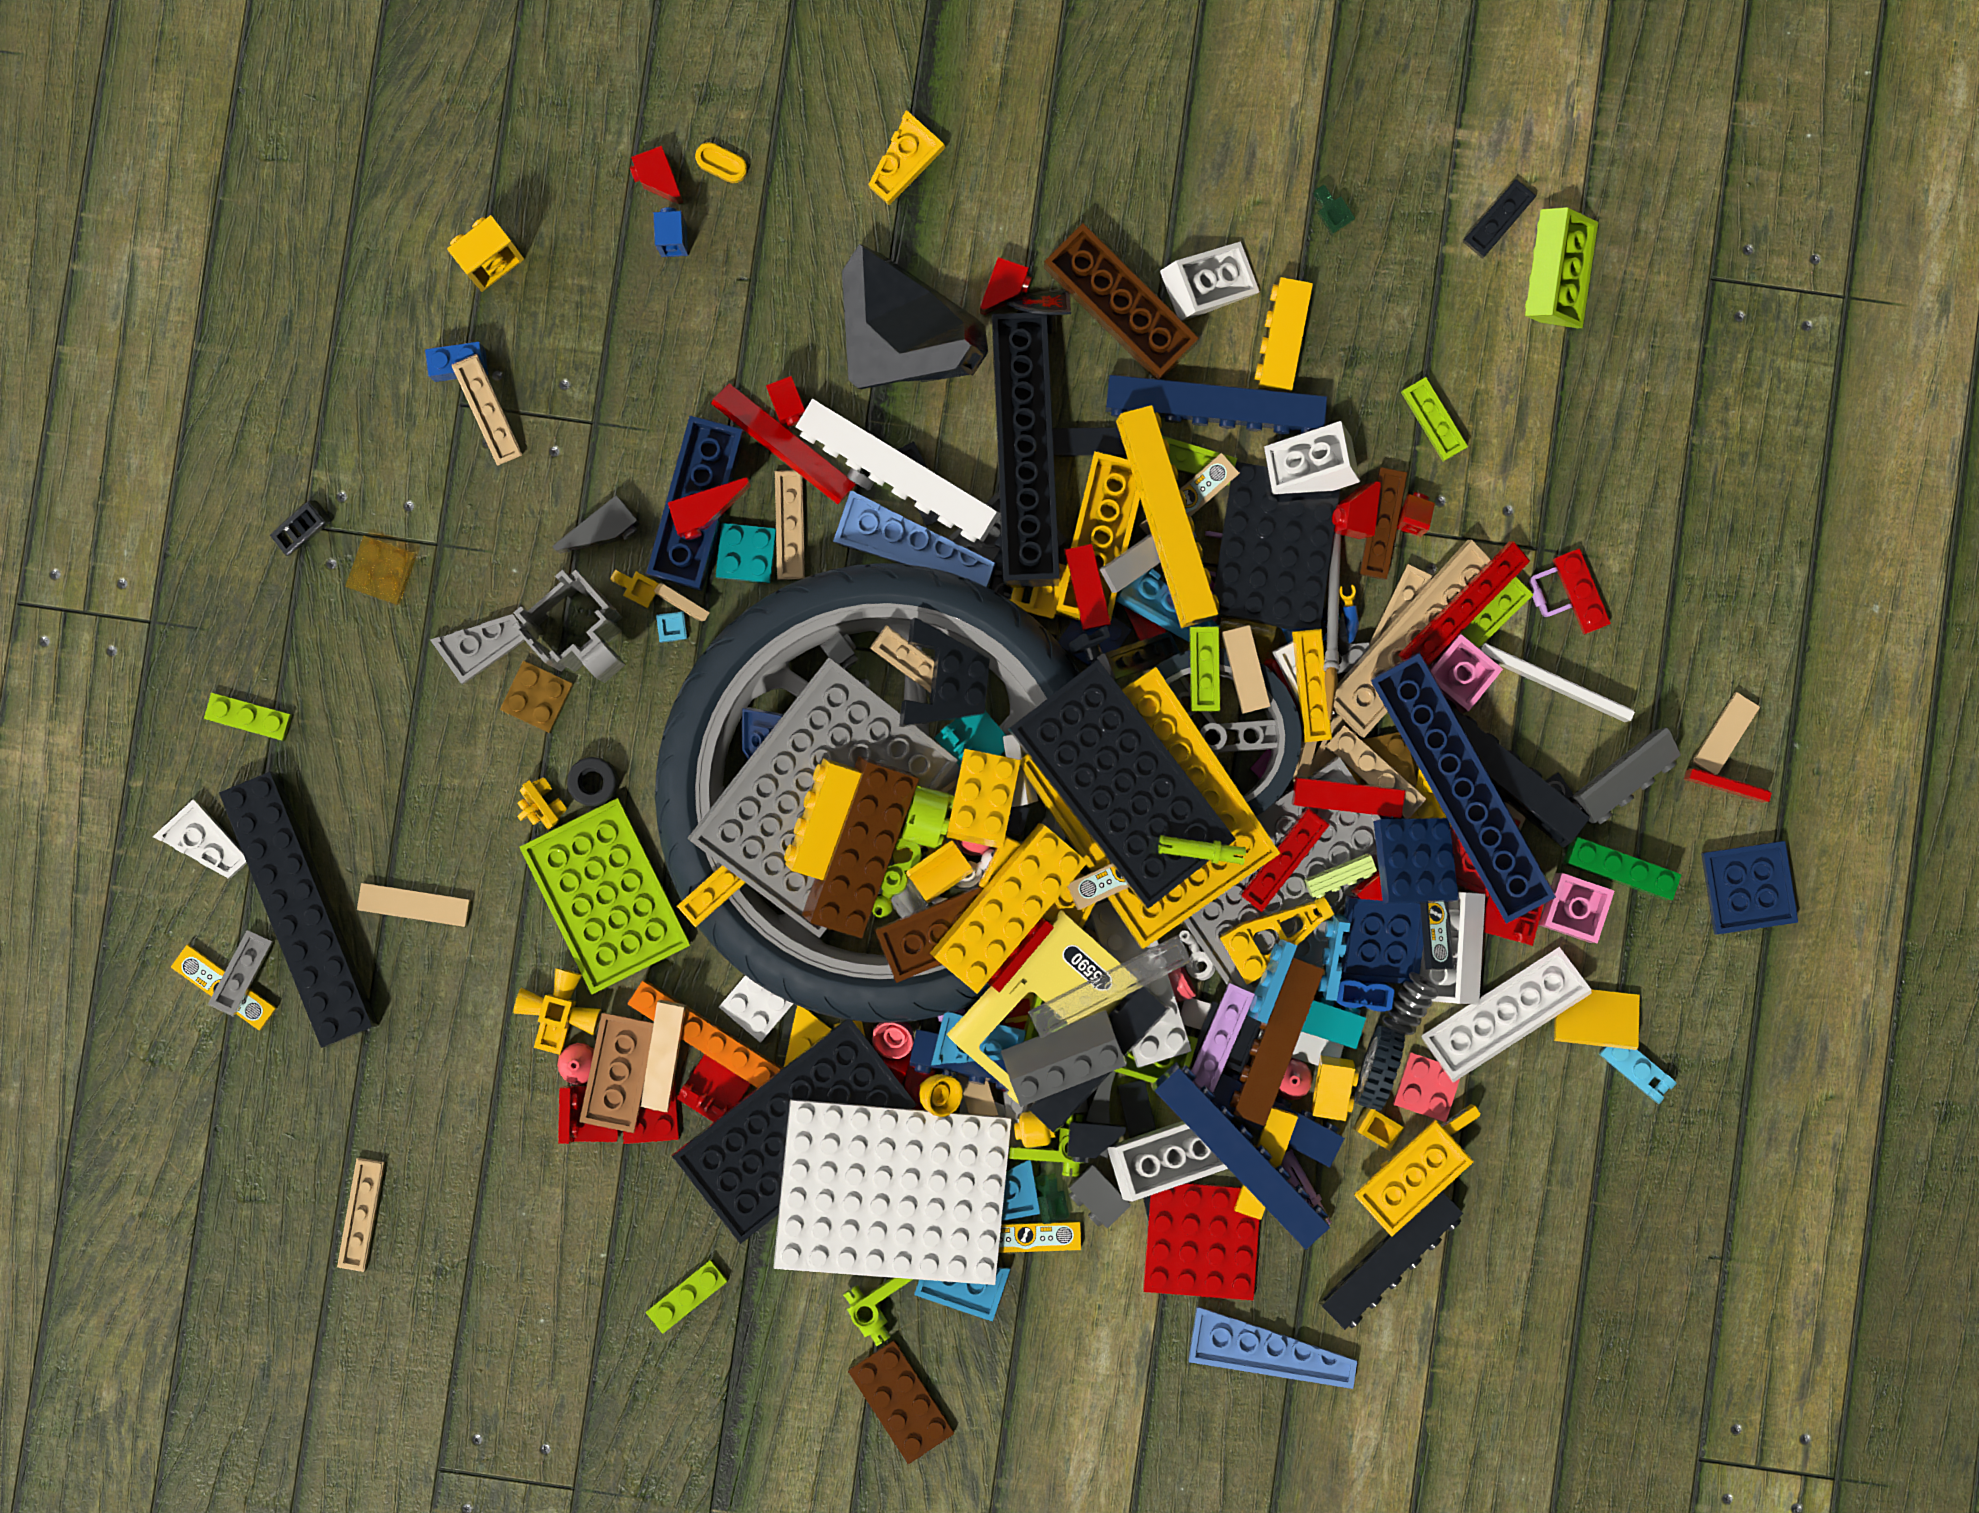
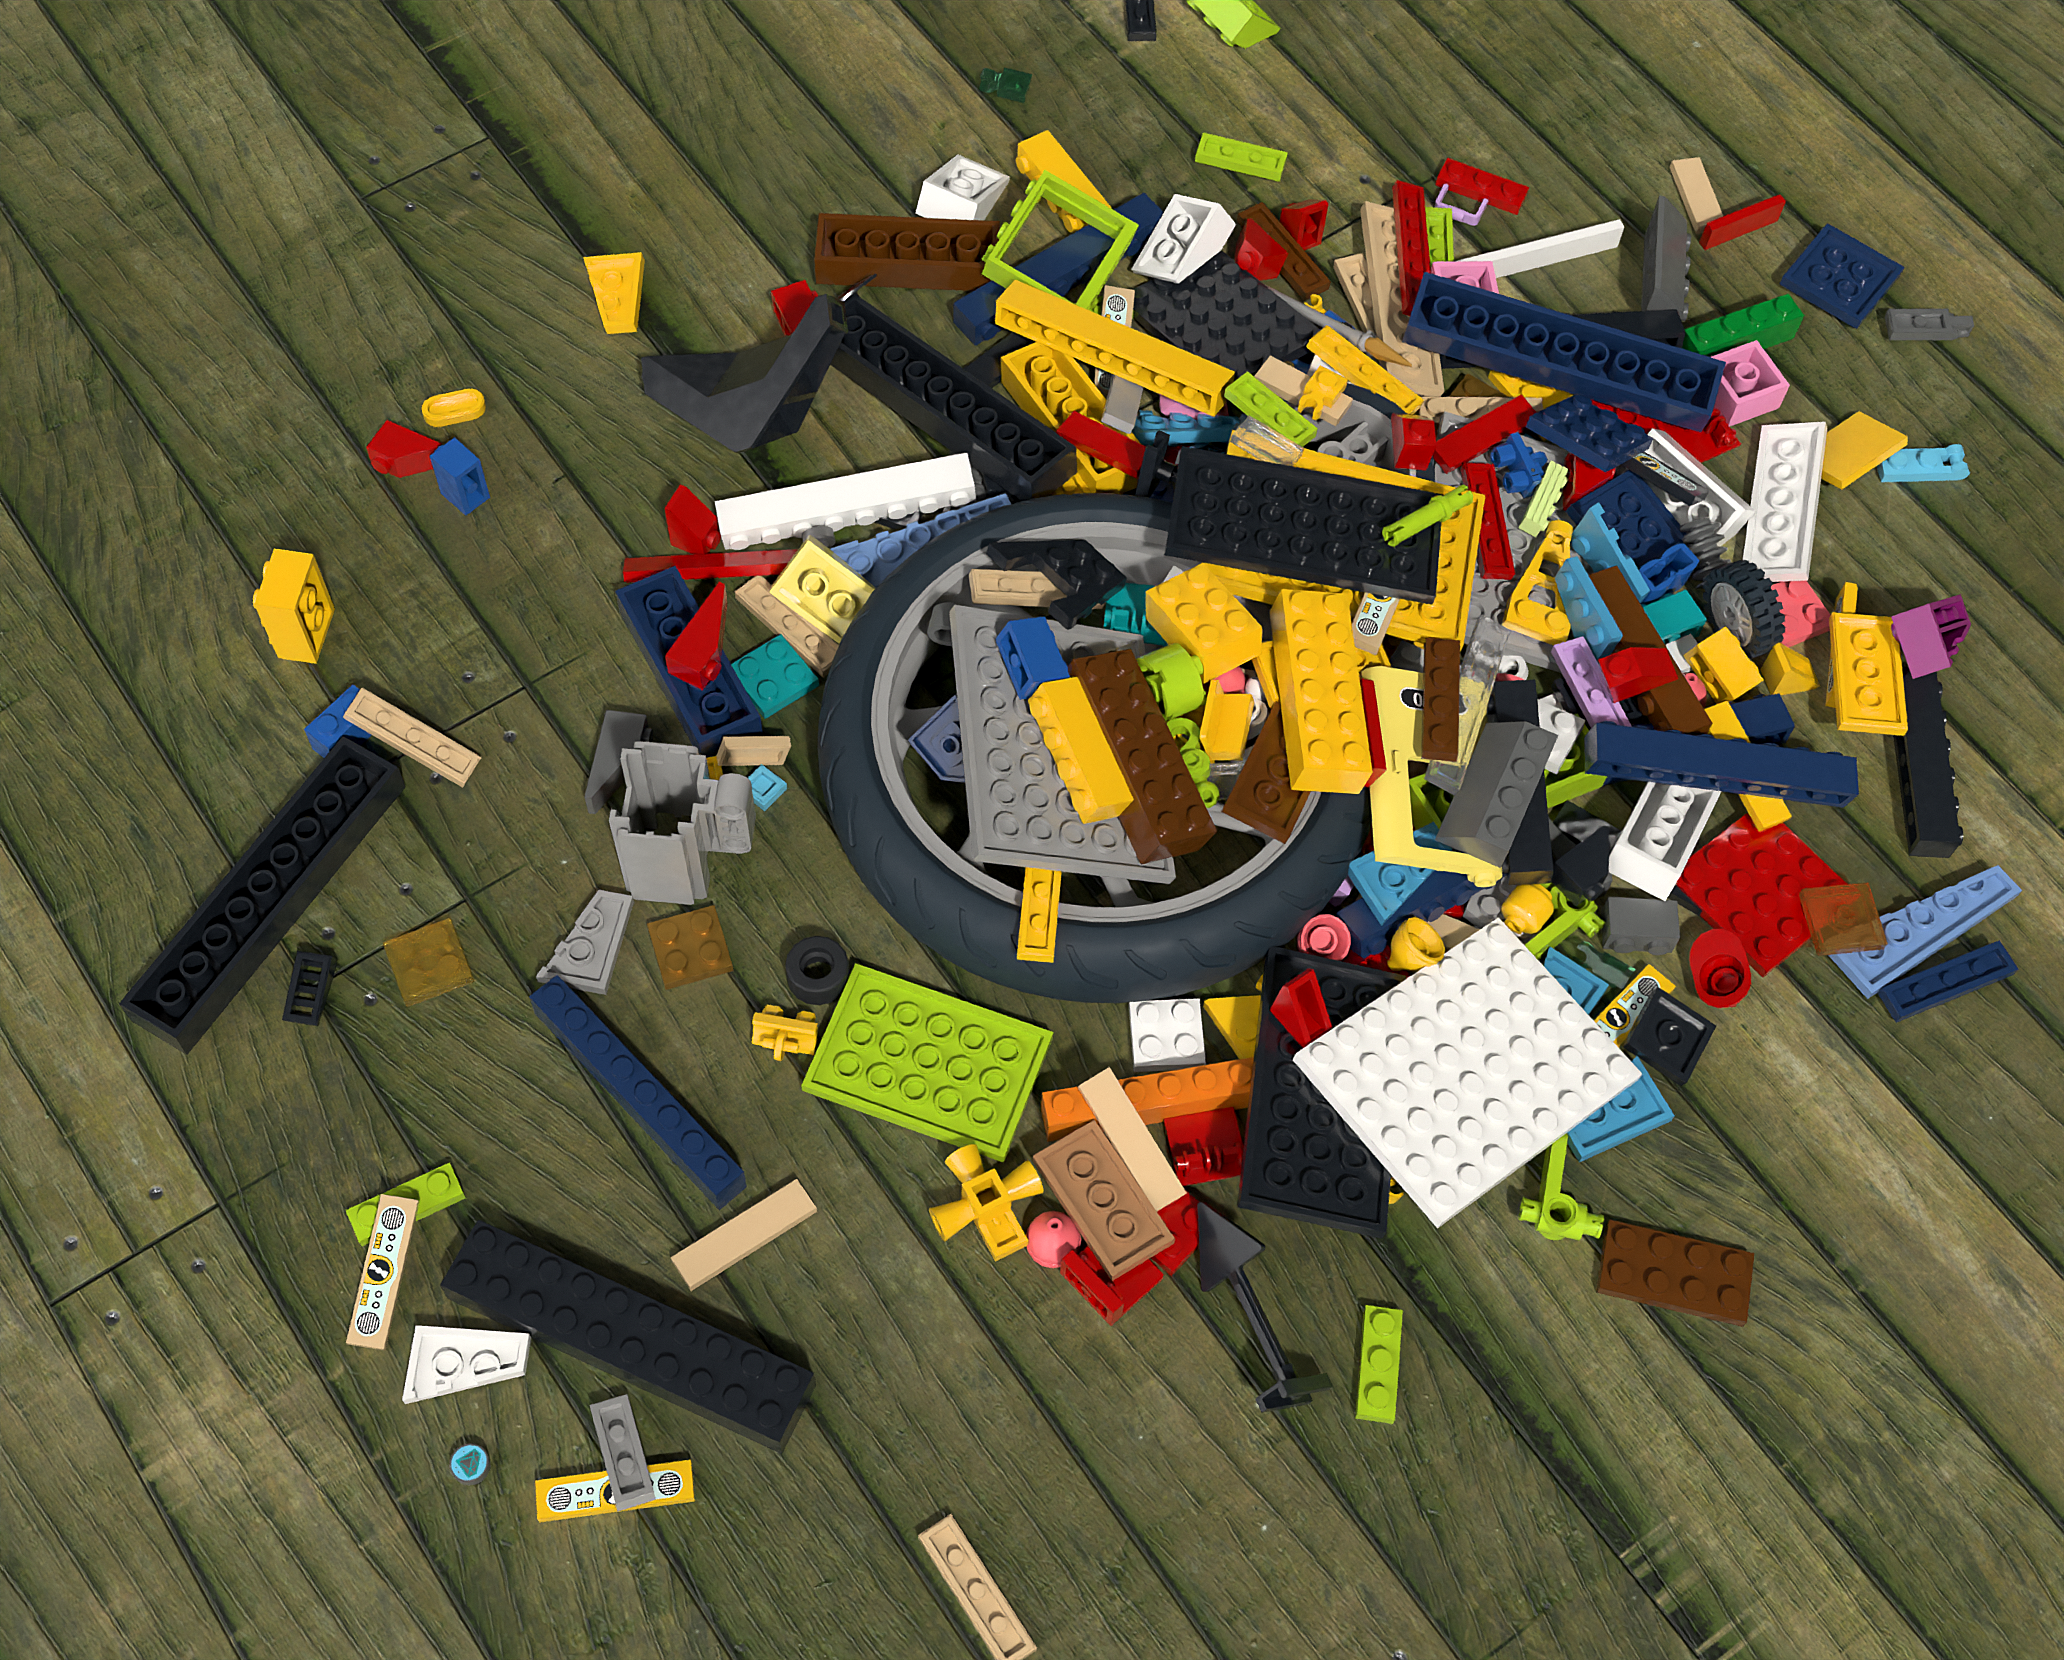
camera: 50 degrees left, 25 degrees down
none -> black brick [119,736,406,1055]
none -> tile [346,1194,420,1351]
none -> tile [449,1443,491,1485]
none -> dark blue brick [529,975,747,1210]
none -> light yellow slope [769,535,876,644]
none -> lime window [982,170,1139,310]
none -> blue brick [995,616,1070,700]
none -> black piece [1197,1202,1334,1413]
none -> clear tile [1230,415,1304,466]
none -> red slope [1270,968,1333,1048]
none -> yellow plate [1297,365,1348,420]
none -> red slope [1391,413,1436,471]
none -> reddish brown plate [1421,638,1460,762]
none -> blue hips [1490,432,1548,499]
none -> red slope [1598,647,1678,703]
none -> black plate [1622,987,1716,1086]
none -> red piece [1689,929,1751,1008]
none -> clear orange plate [1799,882,1888,956]
none -> dark blue plate [1878,940,2018,1023]
none -> dark grey hinge [1885,309,1974,340]
none -> magenta wedge [1891,594,1971,679]

